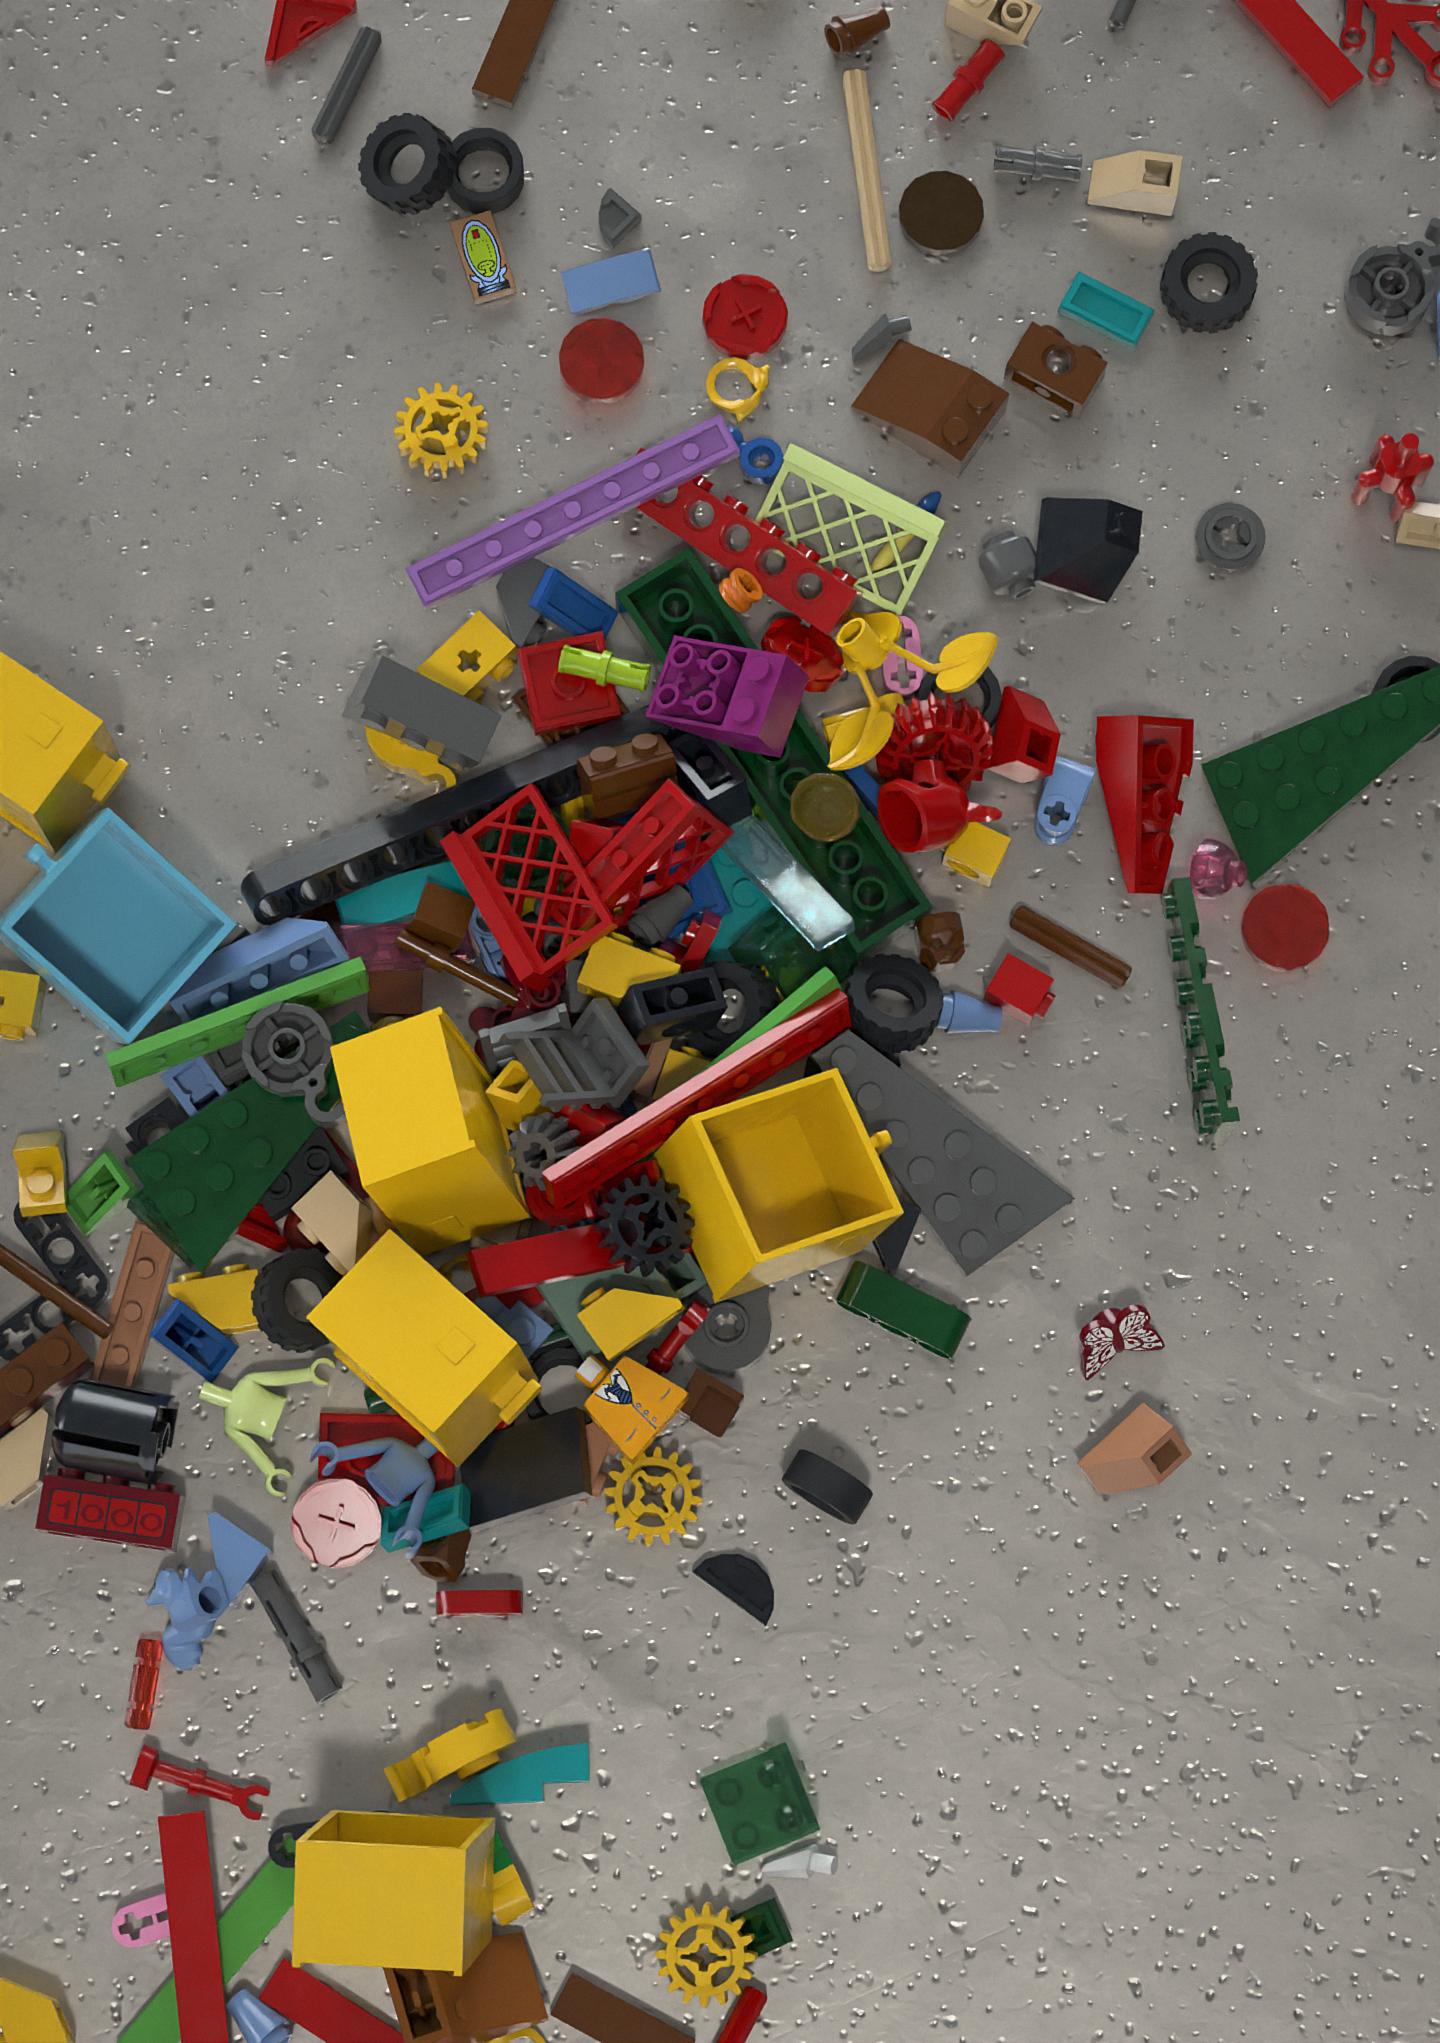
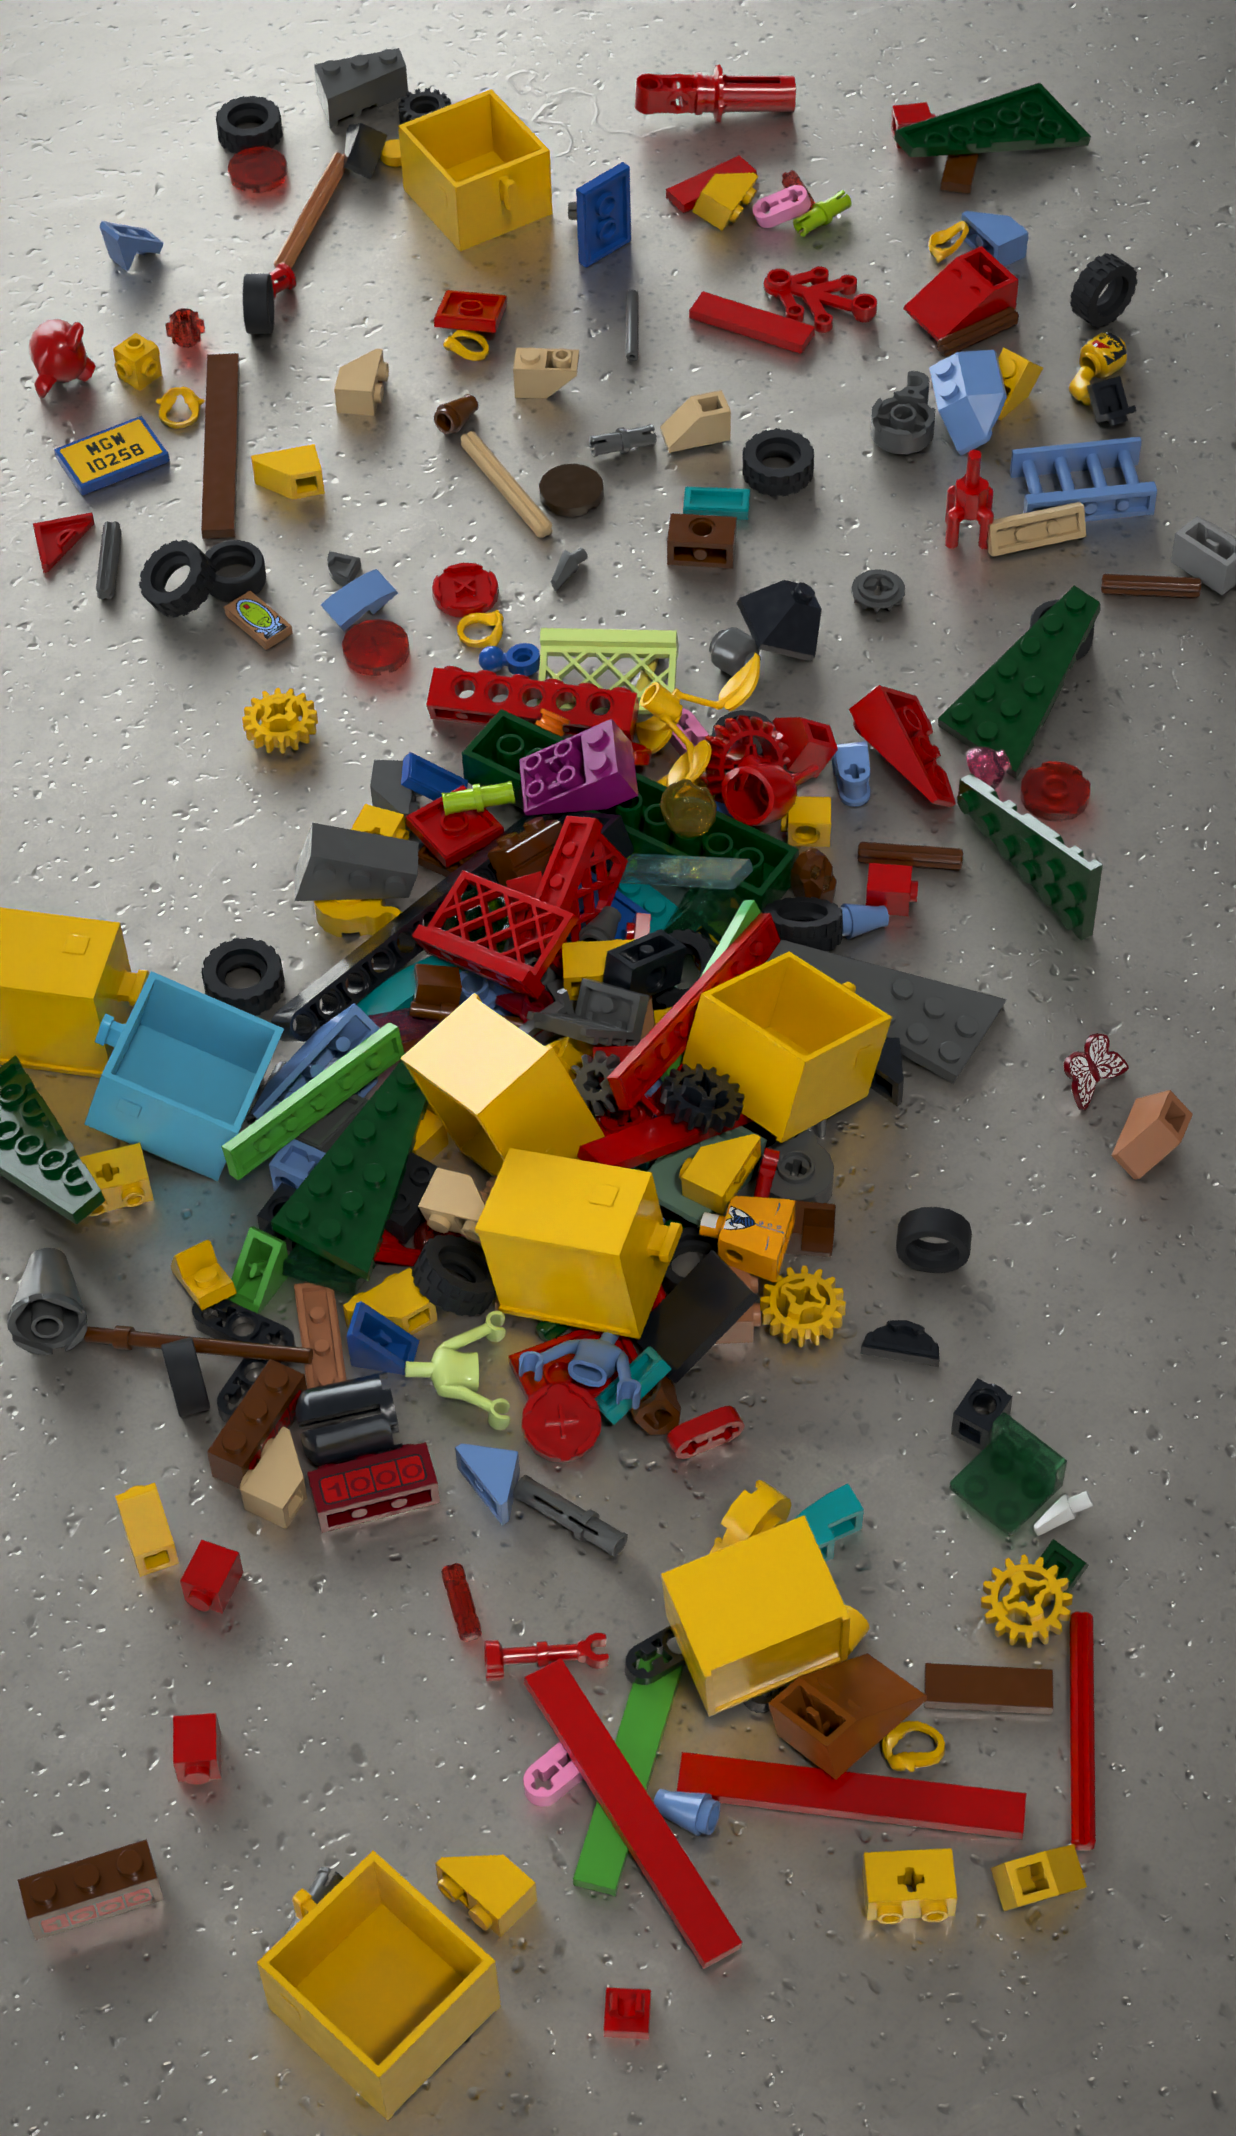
camera: 20 degrees left, 25 degrees down
medium blue animal [146,1568,229,1671] -> none
dark grey piece [241,1002,346,1128] -> none
medium lavender tile [405,413,741,610] -> none
dark green beam [834,1260,972,1360] -> none
reddish brown slope [851,339,1010,478] -> none
red pin [932,39,1006,122] -> none
none -> black tyre [201,937,285,1016]
none -> yellow slope [251,444,325,500]
none -> black brick [951,1378,1013,1452]

